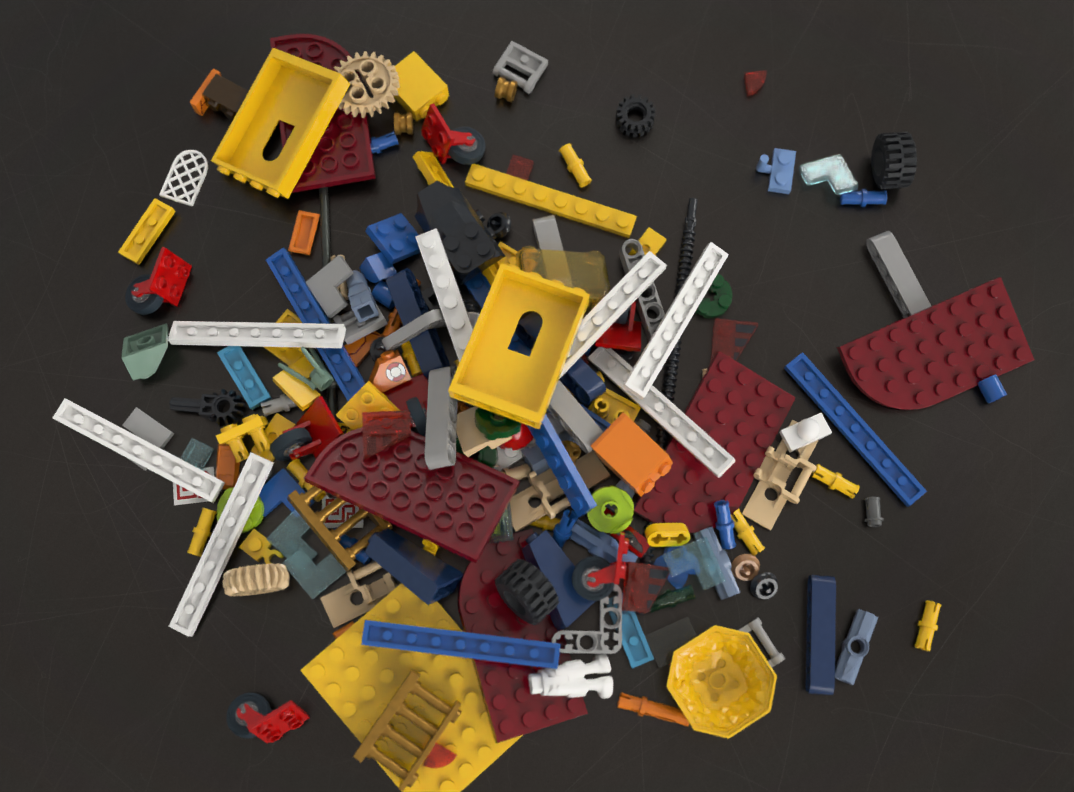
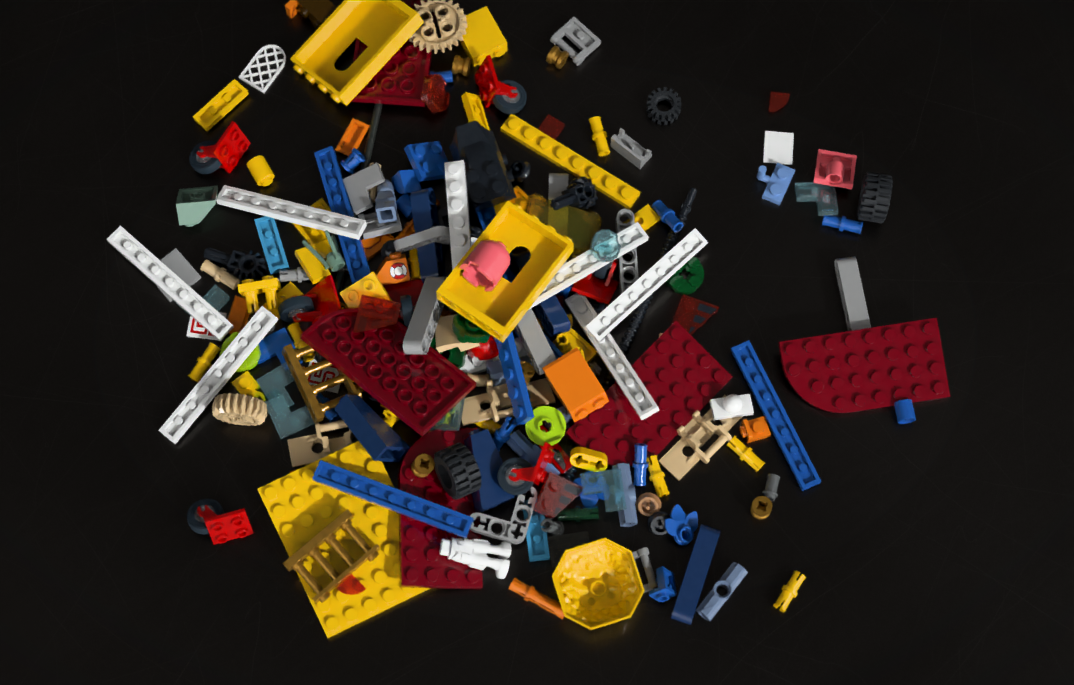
camera: 15 degrees right, 5 degrees down
none -> tan pin [200,259,240,290]
none -> yellow brick [247,155,275,187]
none -> blue bush [340,148,366,174]
none -> pearl gold wheel [411,454,435,478]
none -> clear red plate [420,74,449,113]
none -> coral cylinder [460,240,510,292]
none -> dark grey pin [541,519,564,537]
none -> black gear [550,176,598,210]
none -> clear light blue hair [590,230,621,262]
none -> light grey hinge [610,128,652,169]
none -> blue bracket [649,566,677,602]
none -> blue pin [652,200,684,233]
none -> blue plate [664,504,698,545]
none -> orange bracket [739,416,771,443]
none -> pearl gold wheel [750,496,772,520]
none -> white sticker [763,131,794,165]
none -> coral plate [813,149,857,189]

